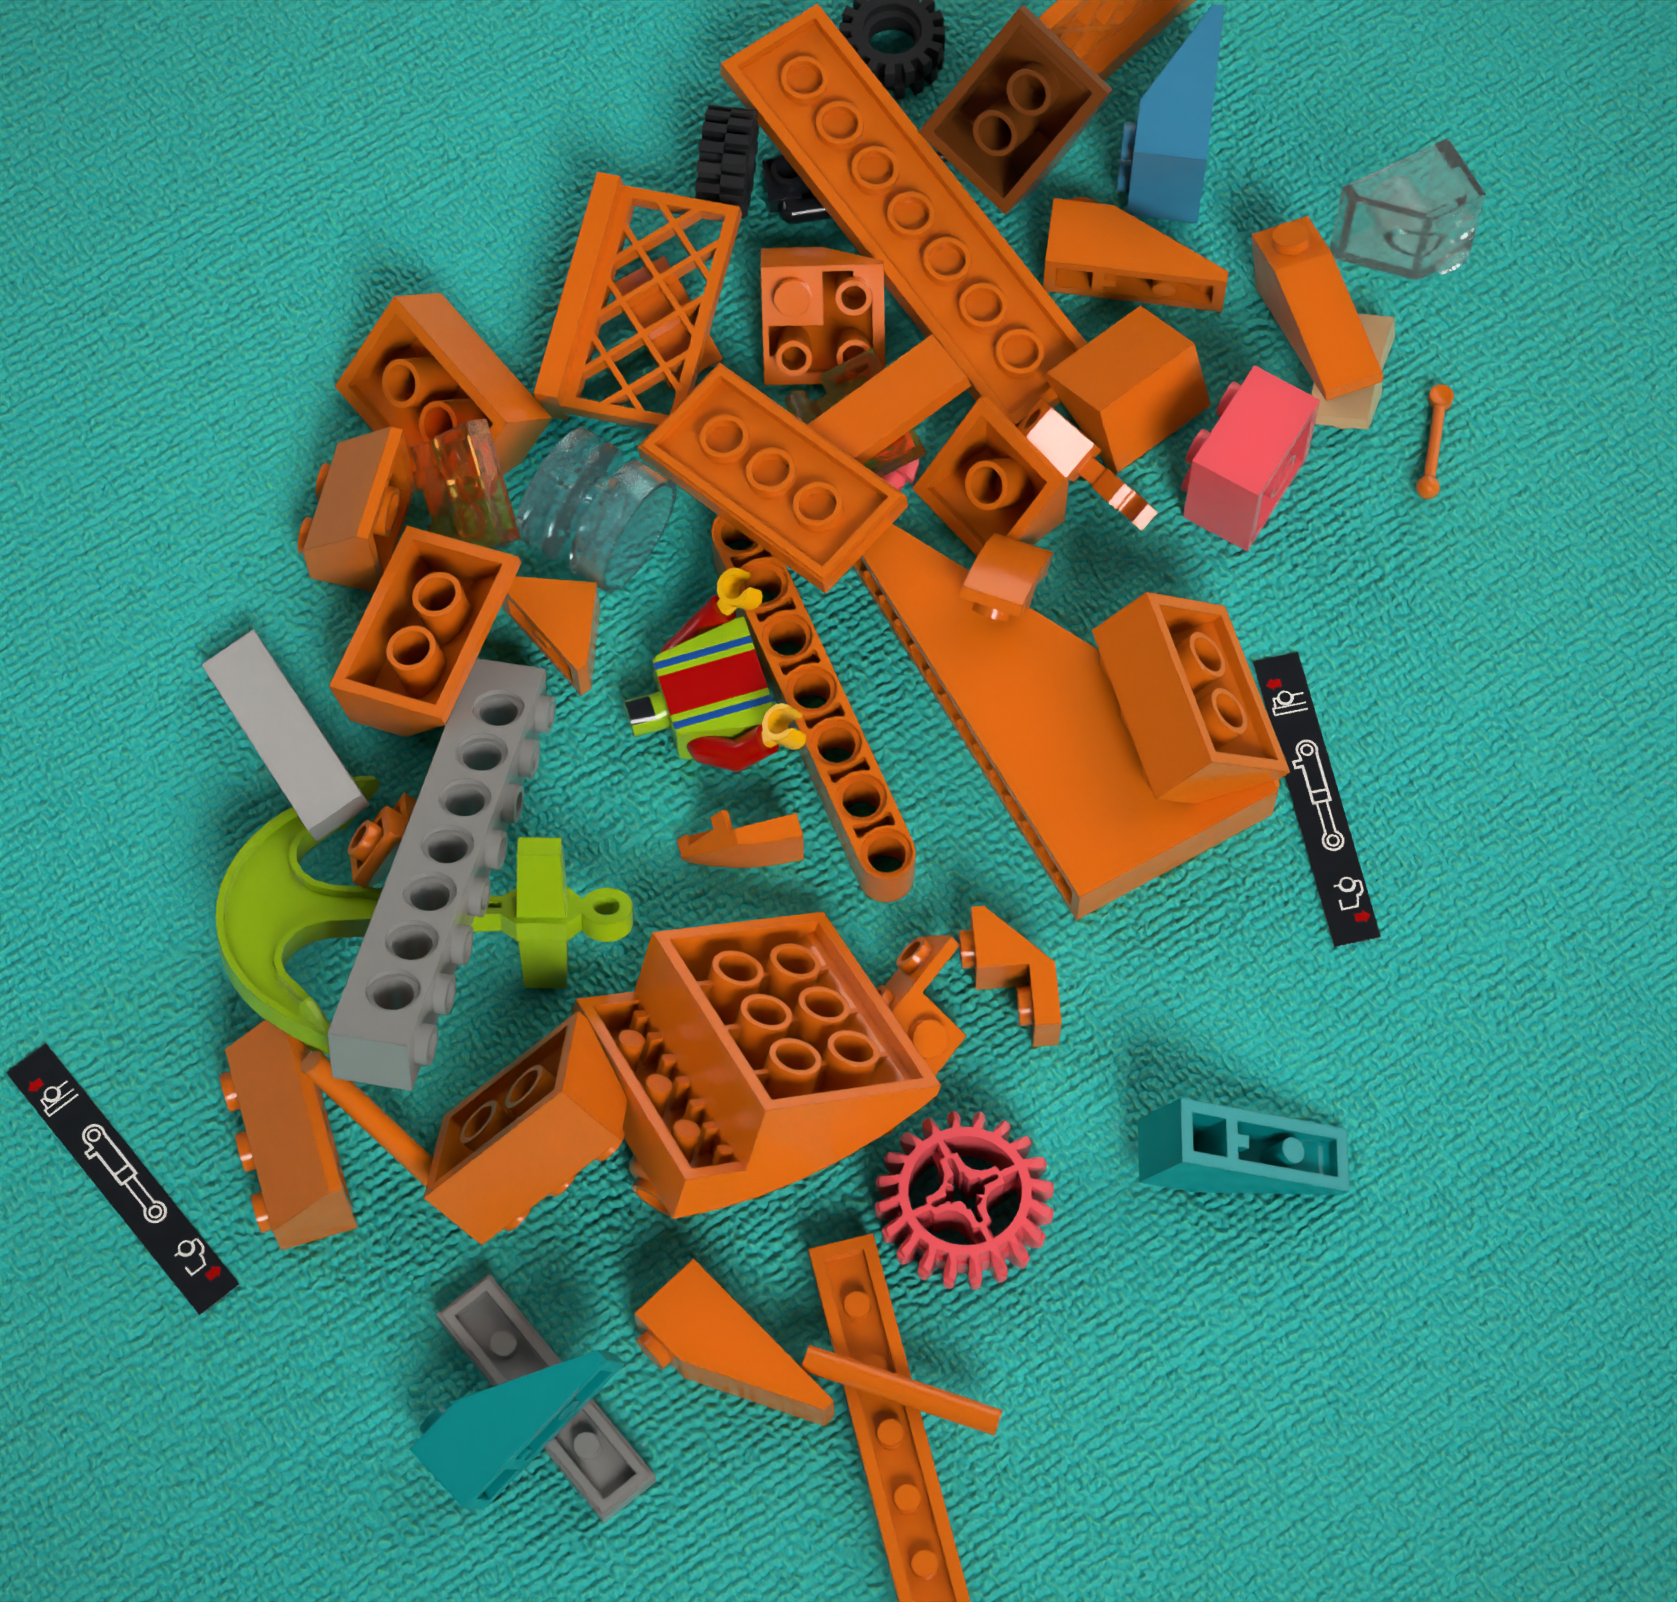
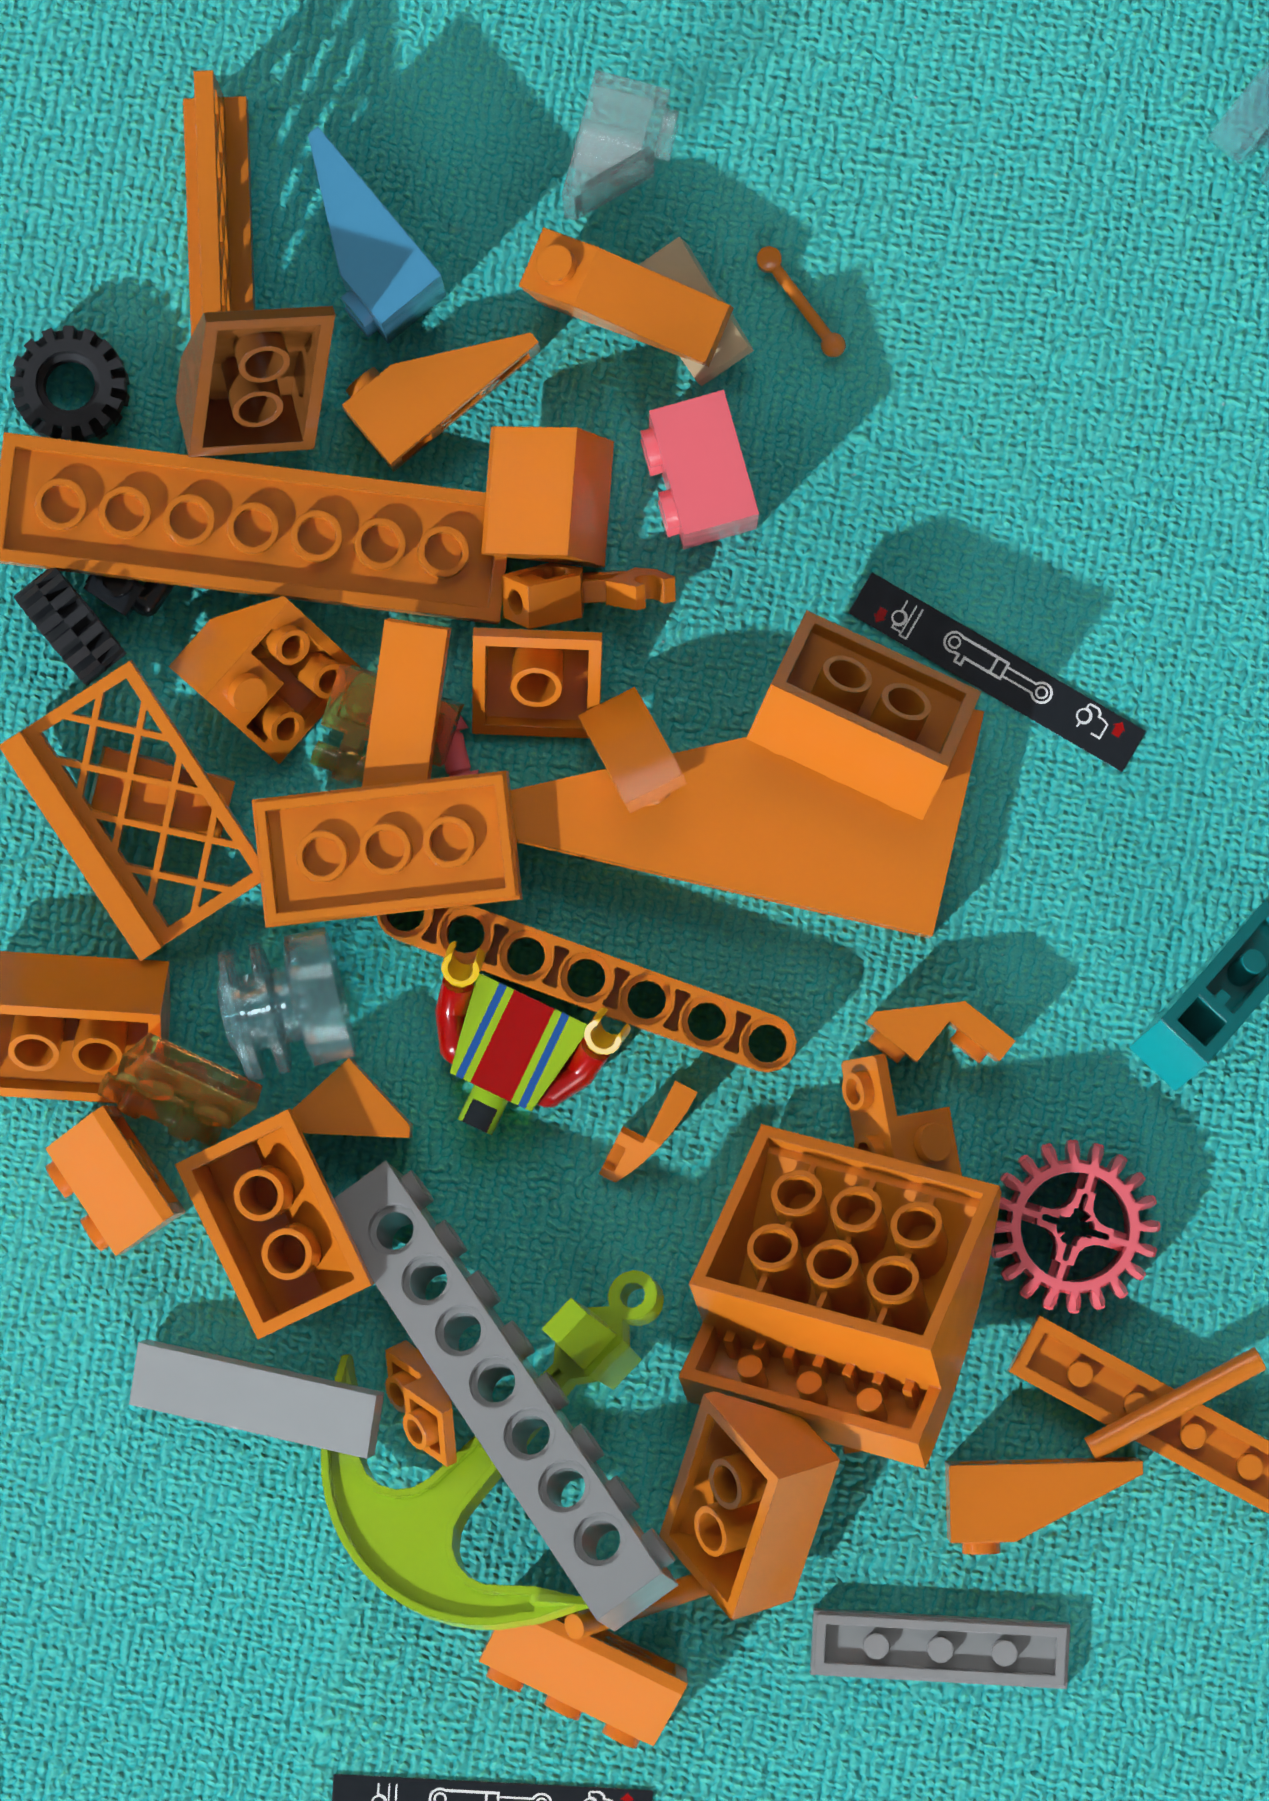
camera: 45 degrees left, 20 degrees up
teal slope [409,1350,625,1510] -> none

